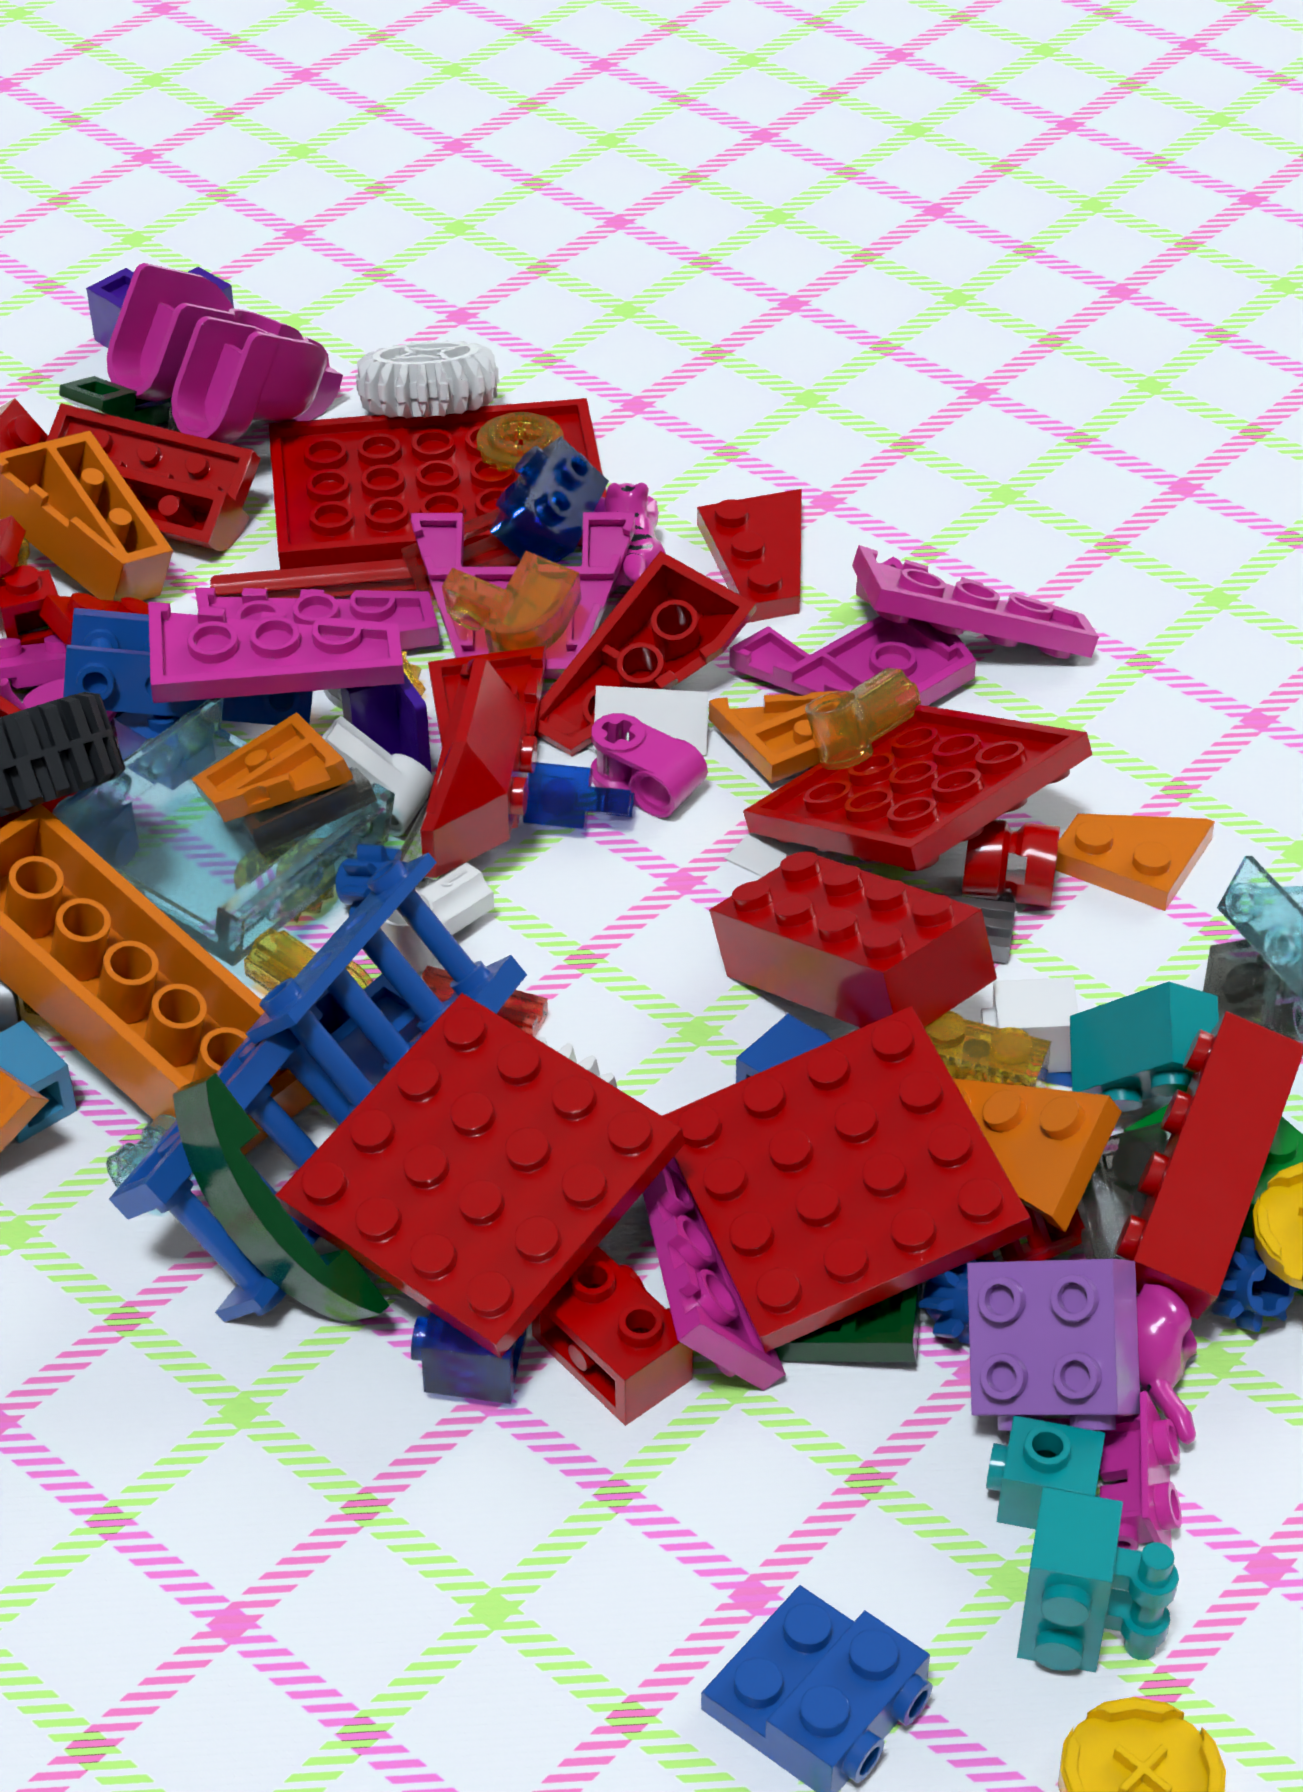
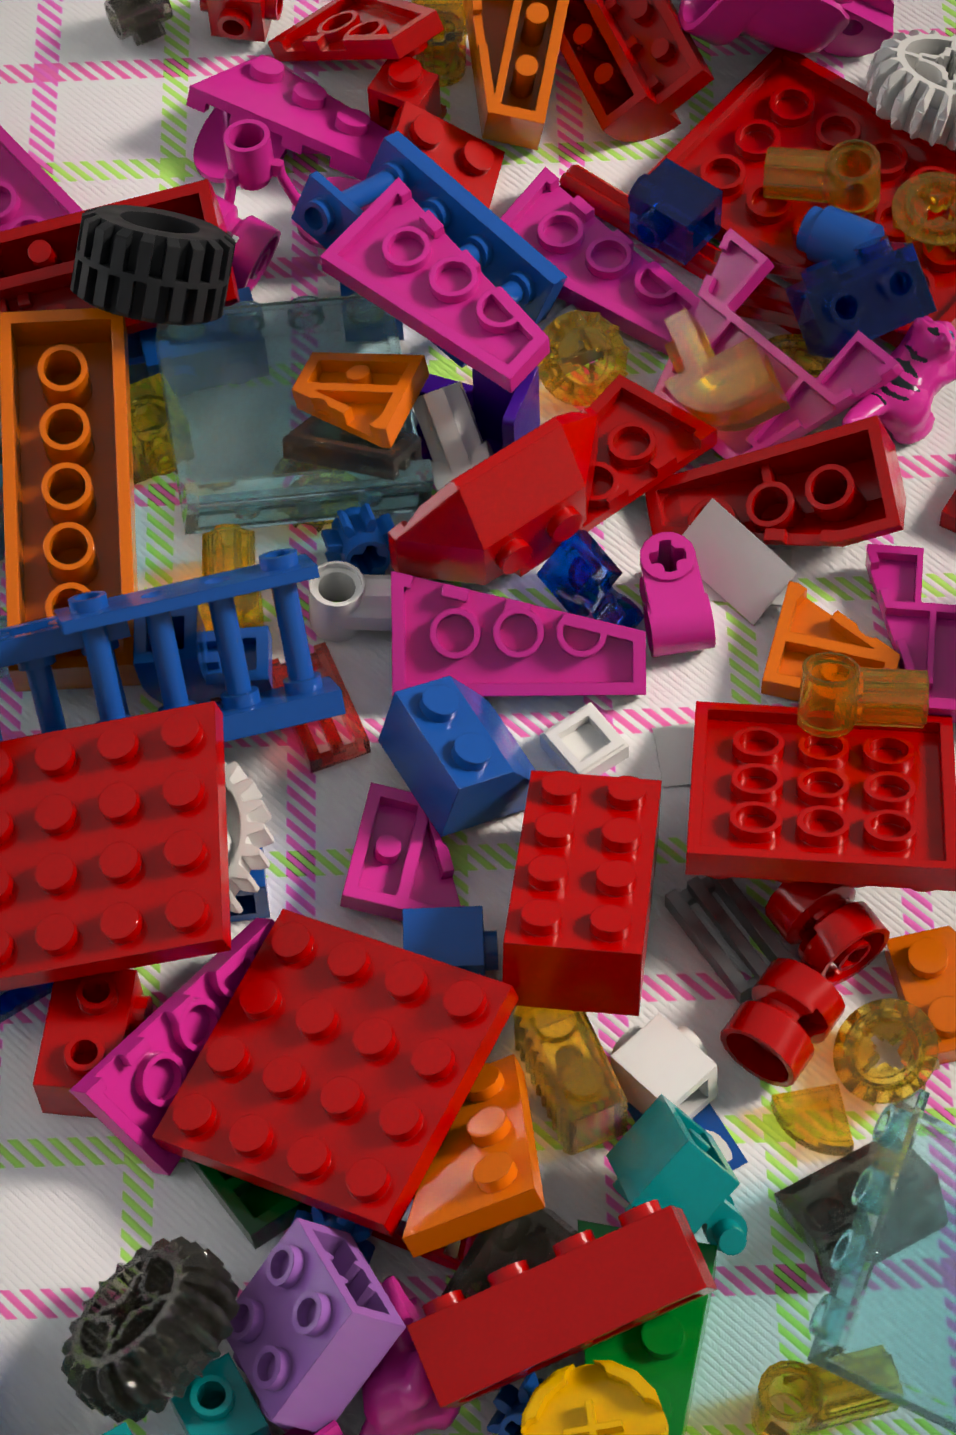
camera: 50 degrees right, 15 degrees up
none -> clear smoke gear [61,1236,240,1423]
none -> dark pink wing [340,782,465,922]
none -> blue slope [378,676,536,837]
none -> dark pink wing [391,571,646,697]
none -> white tile [540,702,629,776]
none -> clear blue brick [628,158,723,265]
none -> red wheel [720,958,845,1087]
none -> clear yellow piece [763,139,881,217]
none -> clear yellow tile [771,1083,854,1156]
none -> blue brick [796,205,889,281]
none -> clear yellow gear [833,998,942,1106]

